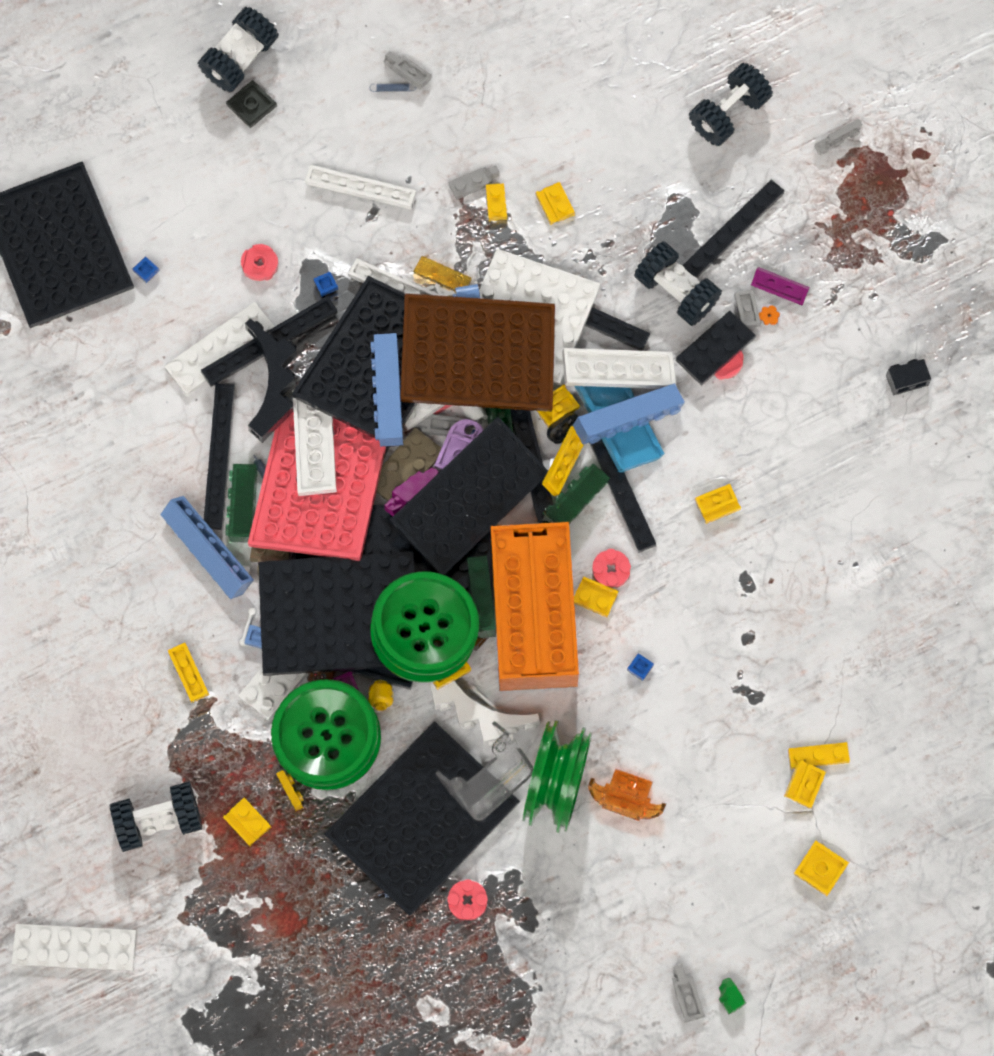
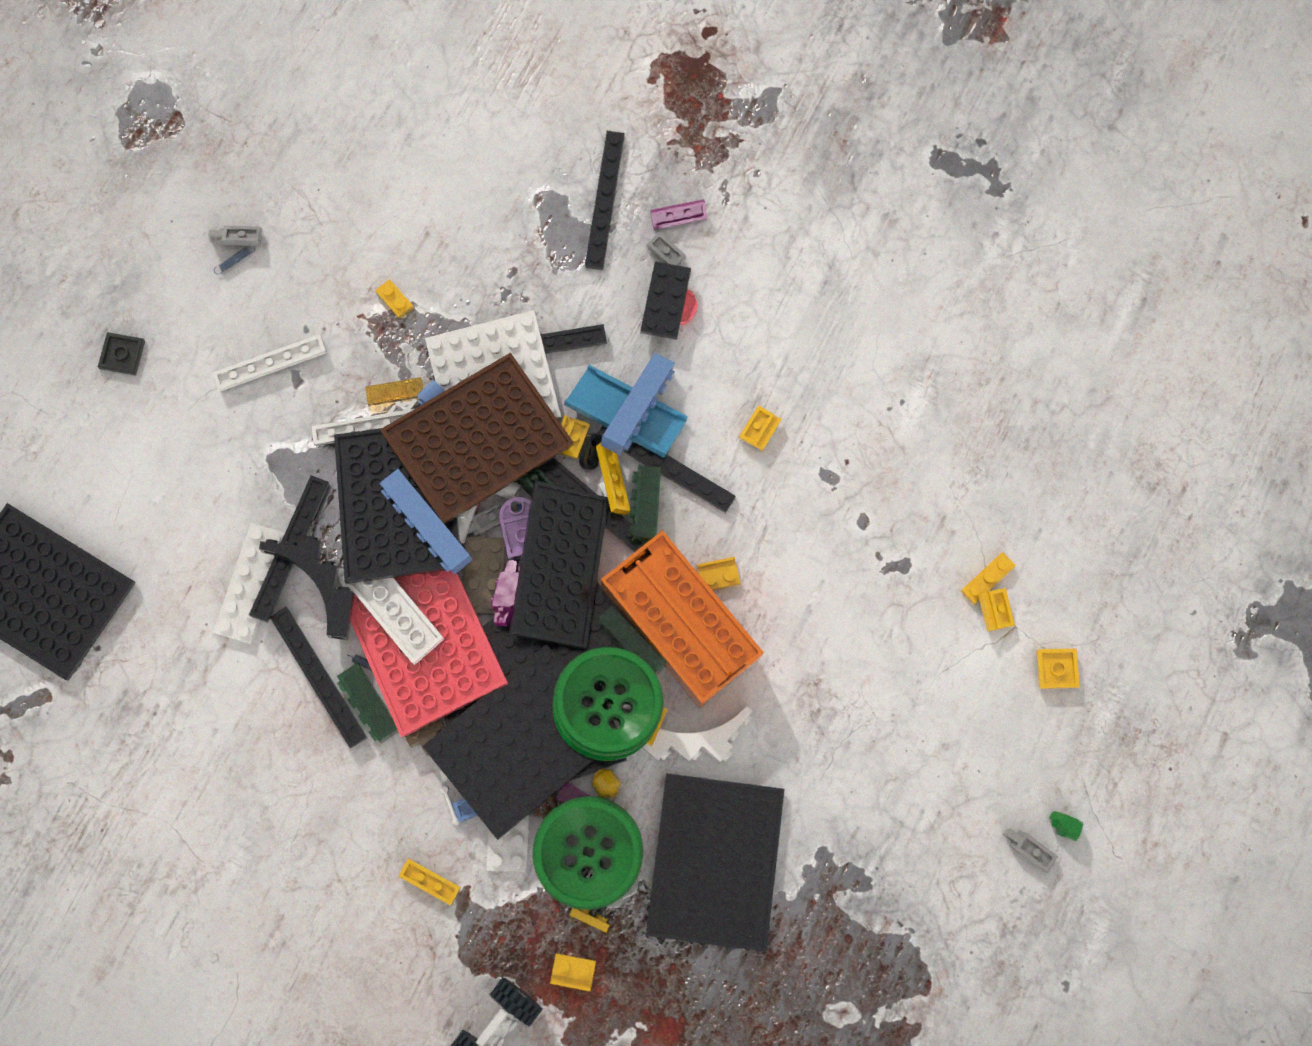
camera: 40 degrees left, 5 degrees up
blue plate [133,256,159,283] -> none
medium blue brick [160,496,254,599] -> none
black plate [197,6,279,92] -> none
coral plate [241,244,278,281] -> none
blue plate [313,272,338,297] -> none
clear windscreen [436,721,534,821] -> none
coral plate [447,879,488,921] -> none
light grey hinge [448,166,500,200] -> none
white hinge [470,686,502,713] -> none
green wheel [522,720,592,833] -> none
yellow plate [535,182,575,225] -> none
white plate [562,348,676,389] -> none
clear orange plate [588,769,666,821] -> none
coral plate [592,548,631,588] -> none
blue plate [627,653,654,681] -> none
black plate [634,241,722,326] -> none
black plate [689,62,773,146] -> none
orange plant [759,305,780,325] -> none
light grey hinge [814,119,863,155] -> none
black brick [886,359,931,396] -> none

